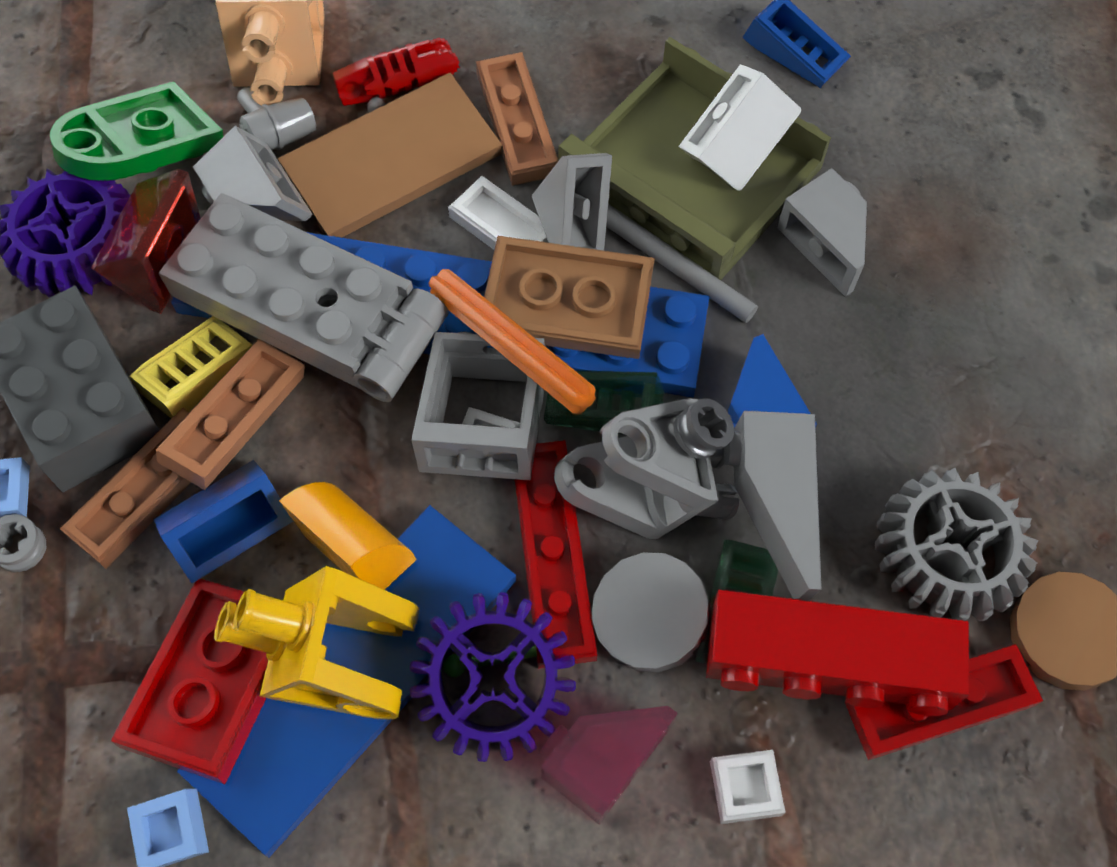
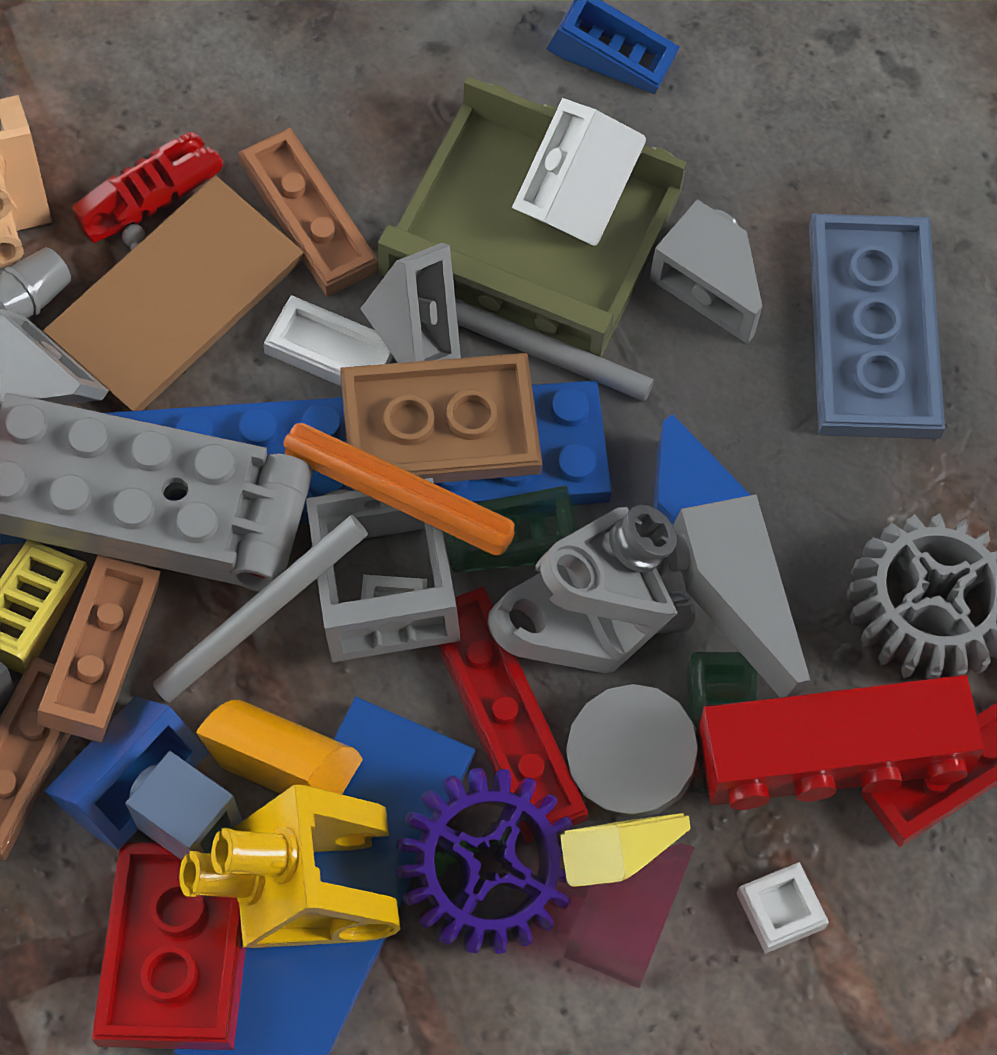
camera: 20 degrees left, 0 degrees up
none -> sand blue brick [126,751,243,860]
none -> light grey bar [153,515,368,702]
none -> light yellow slope [560,813,691,887]
none -> sand blue tile [809,214,945,439]

